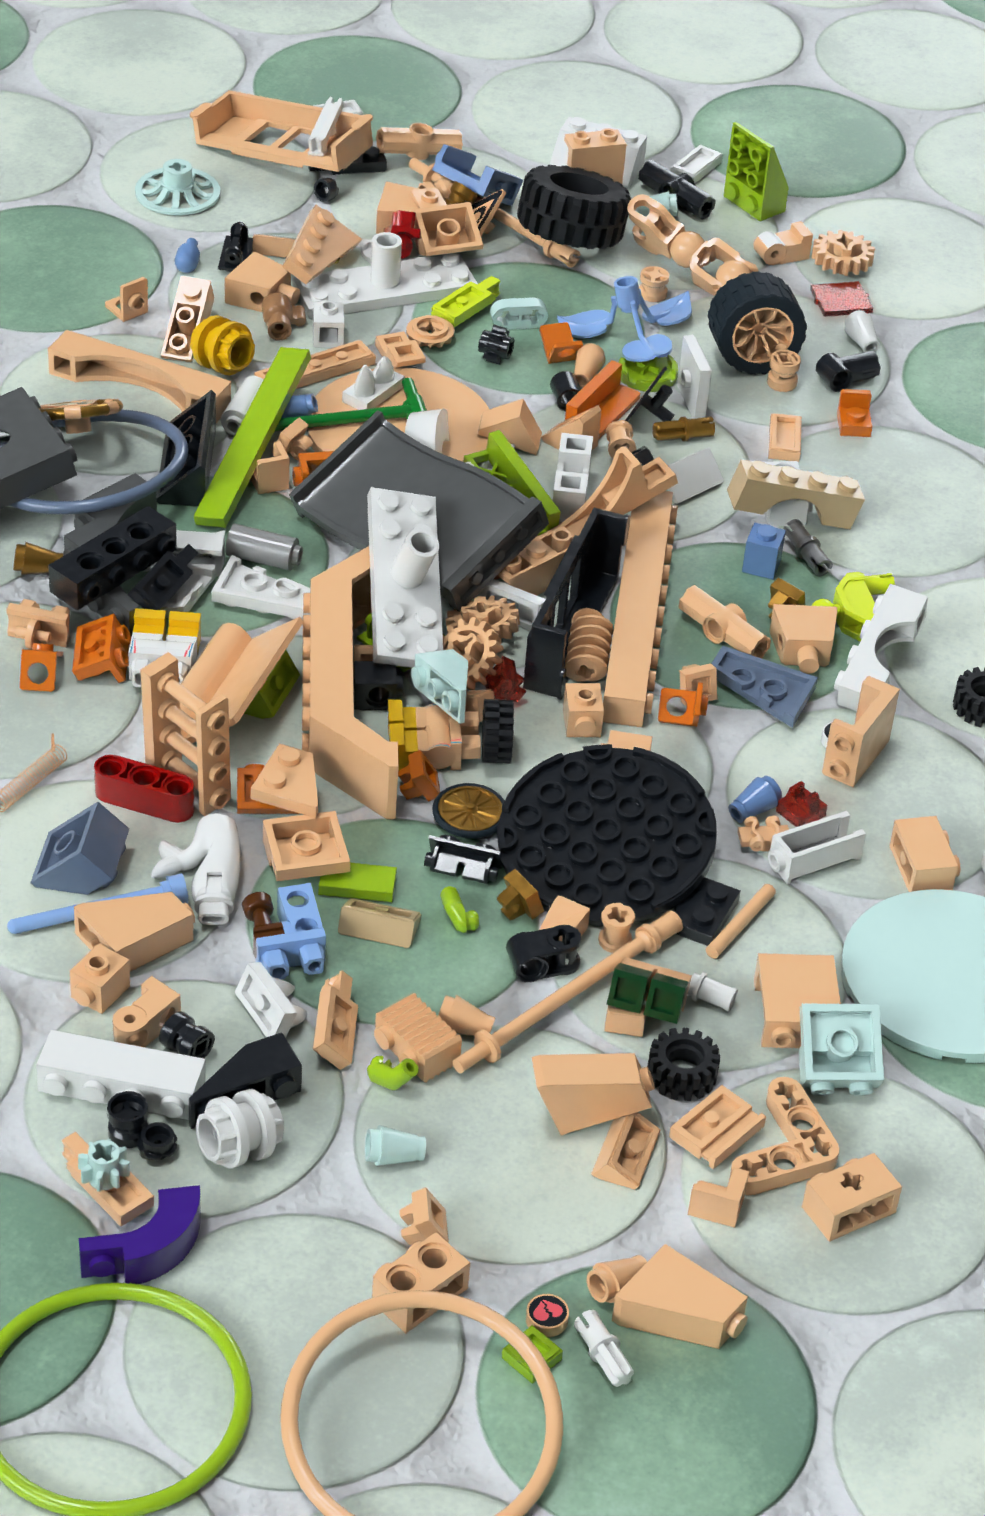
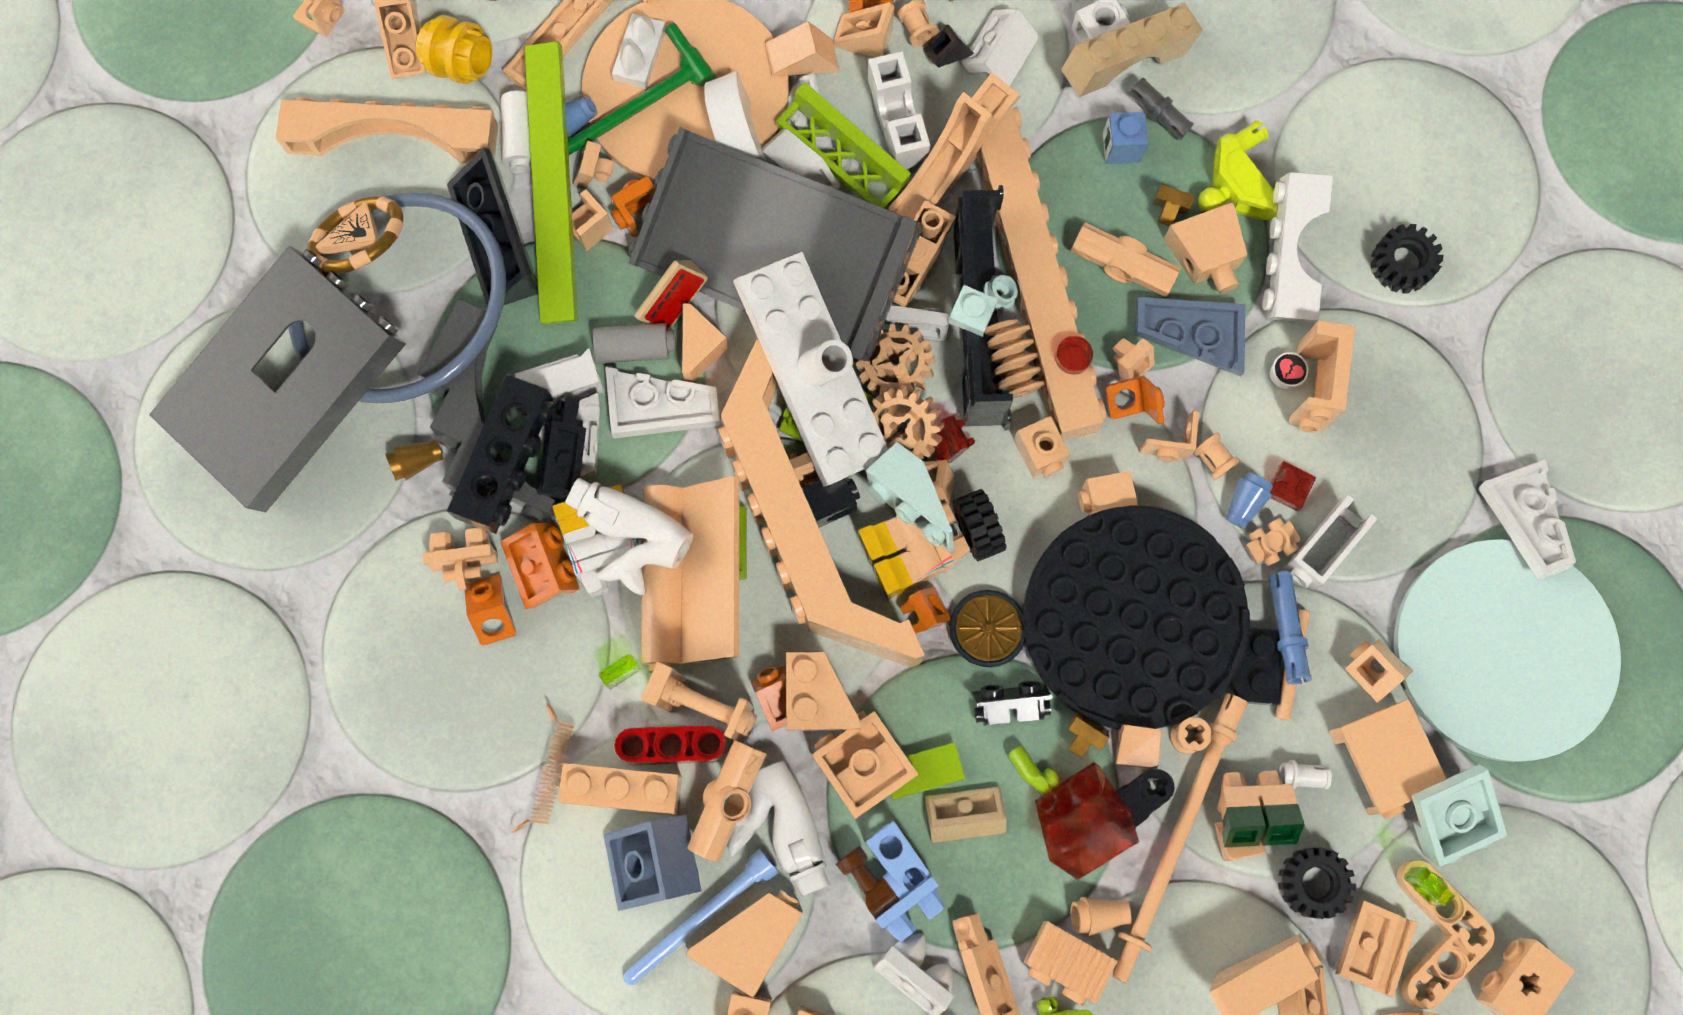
camera: 20 degrees left, 35 degrees up
light nougat brick [889,816,960,892] -> none
none -> light nougat arch [558,763,682,815]
none -> white piece [565,478,694,595]
none -> clear neon green tile [599,654,642,690]
none -> slope [635,260,708,330]
none -> light nougat slope [682,303,728,383]
none -> light nougat piece [687,740,766,862]
none -> light aqua plate [948,285,998,337]
none -> light aqua plate [983,275,1018,309]
none -> clear red slope [1035,762,1139,880]
none -> clear red tile [1055,336,1093,375]
none -> light nougat bracket [1140,410,1199,462]
none -> light nougat bush [1193,432,1240,481]
none -> medium blue pin [1268,571,1312,685]
none -> light nougat brick [1345,639,1413,703]
none -> clear neon green tile [1403,867,1455,906]

